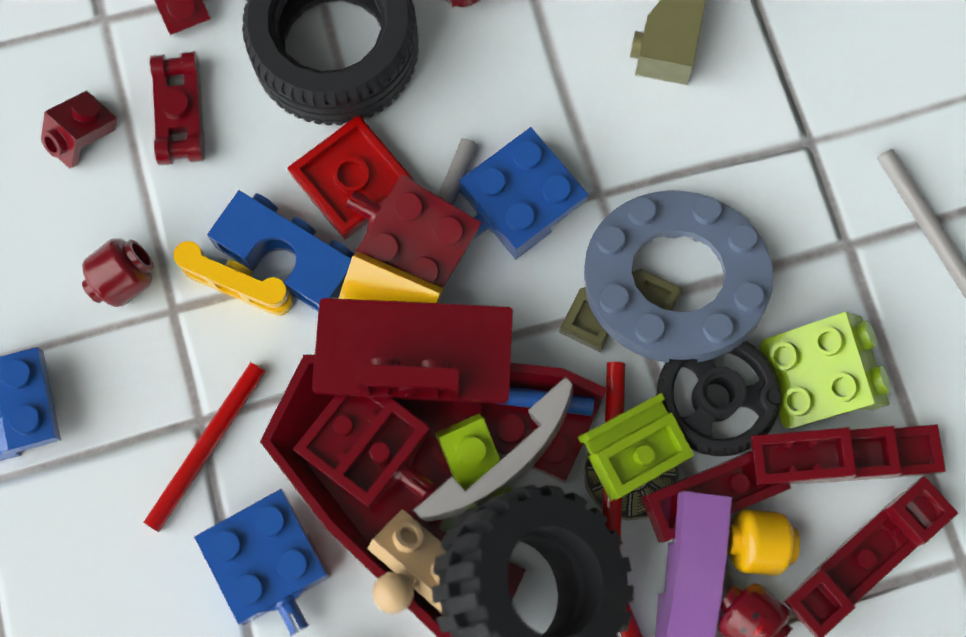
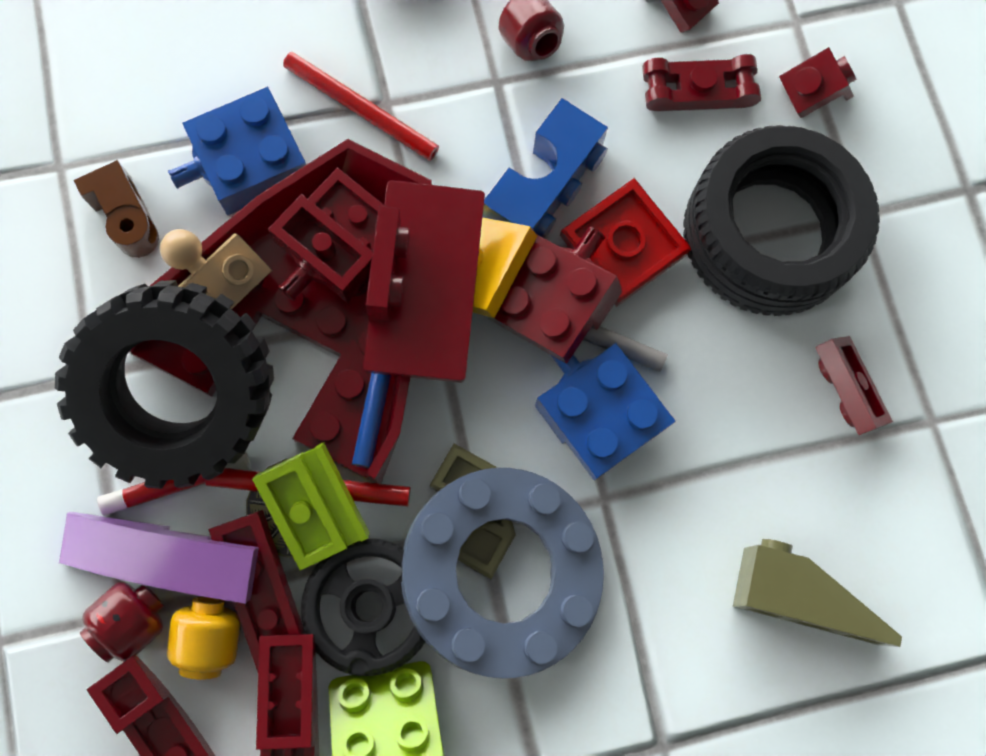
camera: 85 degrees right, 0 degrees up
yellow plate [174,241,293,316] -> none
light grey slope [414,377,574,522] -> none
lime plate [435,414,512,496] -> none

